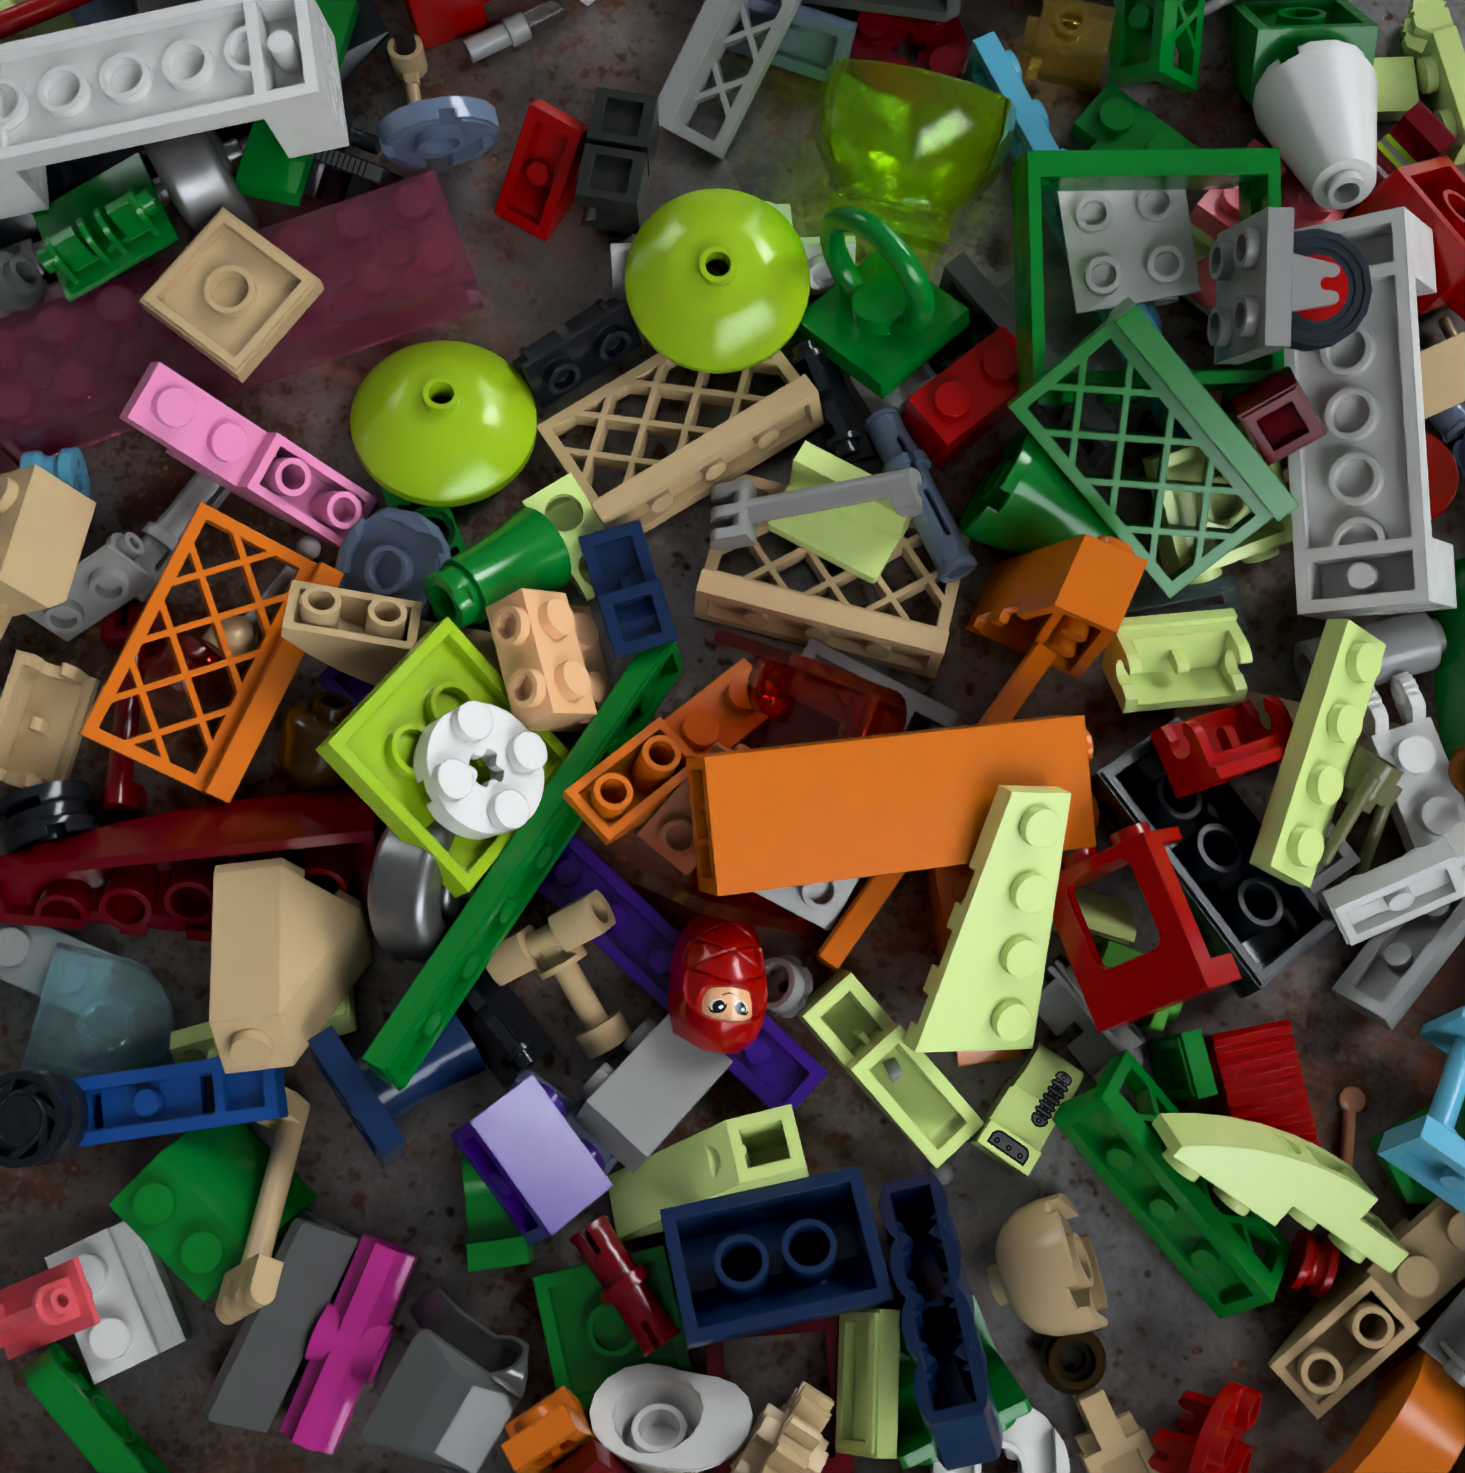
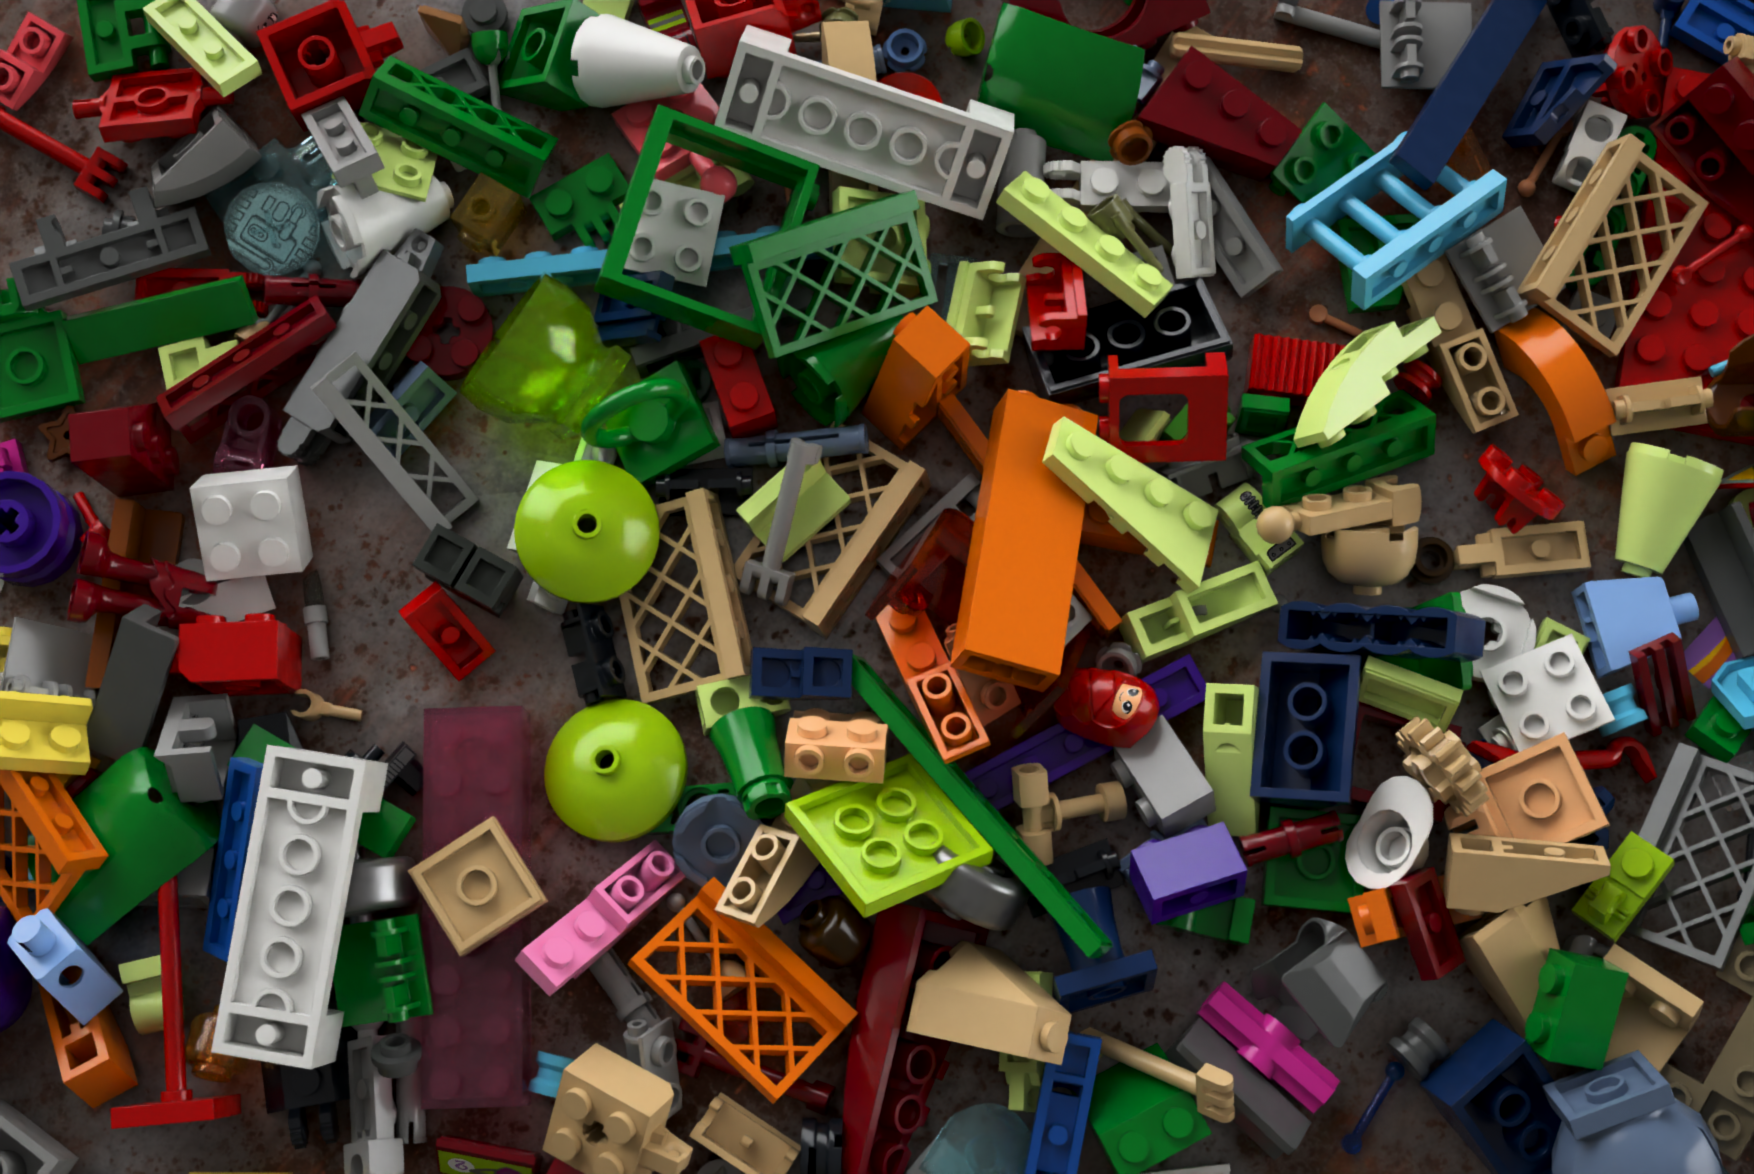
camera: 65 degrees left, 0 degrees up
sand blue tile [377,96,500,169] -> none
white plate [413,701,548,840] -> none
light grey plate [1207,207,1373,365] -> none
dark red slope [1231,366,1327,466] -> none
none -> dark blue plate [588,270,675,349]
none -> tan plate [1256,475,1422,544]

